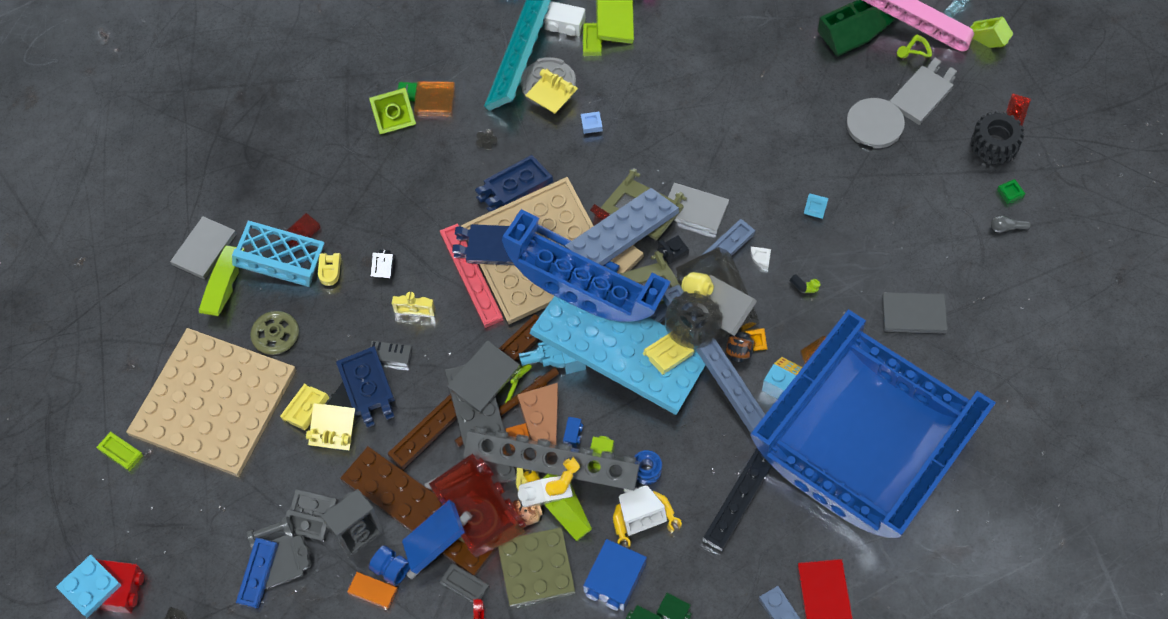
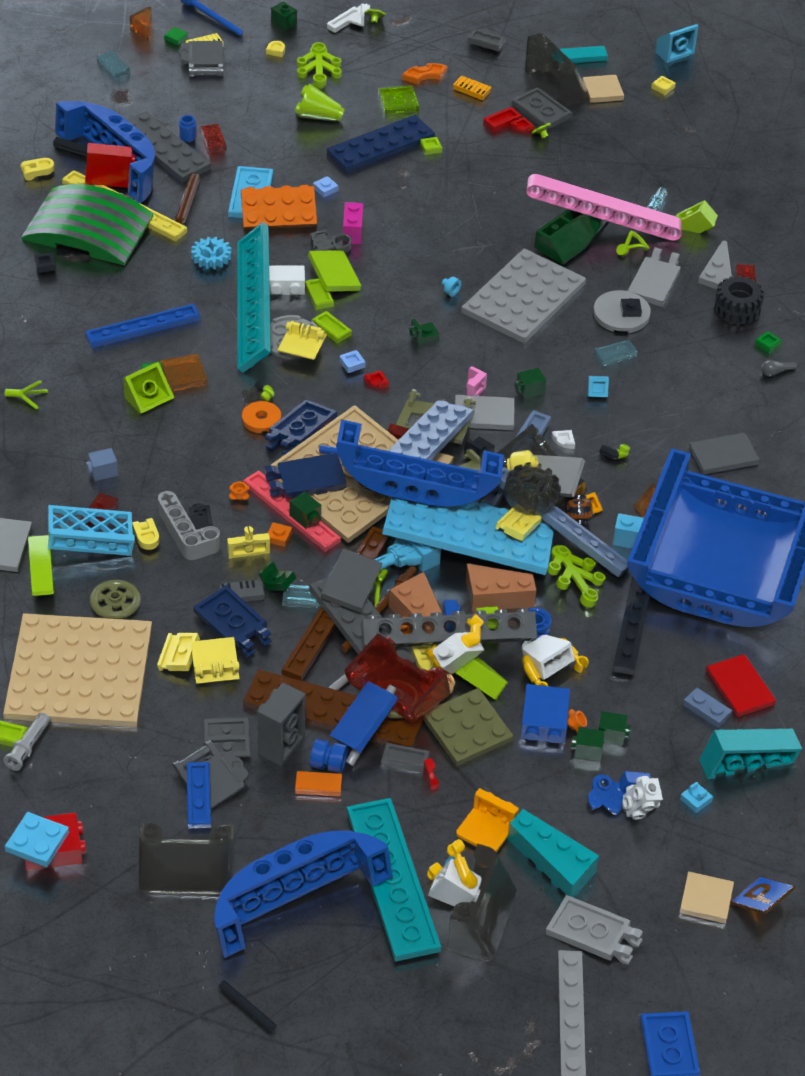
camera: 25 degrees left, 15 degrees down
none -> light grey pin [3,713,51,771]
none -> lime plant [5,380,48,409]
none -> blue tile [85,304,200,348]
none -> sand blue brick [86,448,118,481]
none -> light grey beam [158,491,220,560]
none -> orange plate [229,481,250,500]
none -> orange tile [242,401,281,433]
none -> lime arm [254,380,275,402]
none -> dark green bracket [258,561,296,591]
none -> orange plate [268,522,292,547]
none -> clear light blue tile [282,585,321,609]
none -> dark green brick [289,492,322,529]
none -> lime tile [312,311,352,344]
none -> red tile [363,370,389,389]
none -> dark green bracket [409,319,439,345]
none -> medium azure tile [442,276,461,297]
none -> light grey plate [461,248,586,344]
none -> bright pink bracket [466,366,487,396]
none -> nougat wedge [466,564,536,612]
none -> dark green brick [514,368,546,400]
none -> lime plant [547,545,606,608]
none -> orange plate [567,709,587,733]
none -> clear light blue tile [594,340,638,366]
none -> black plate [620,298,642,317]
none -> light grey wing [698,240,732,289]

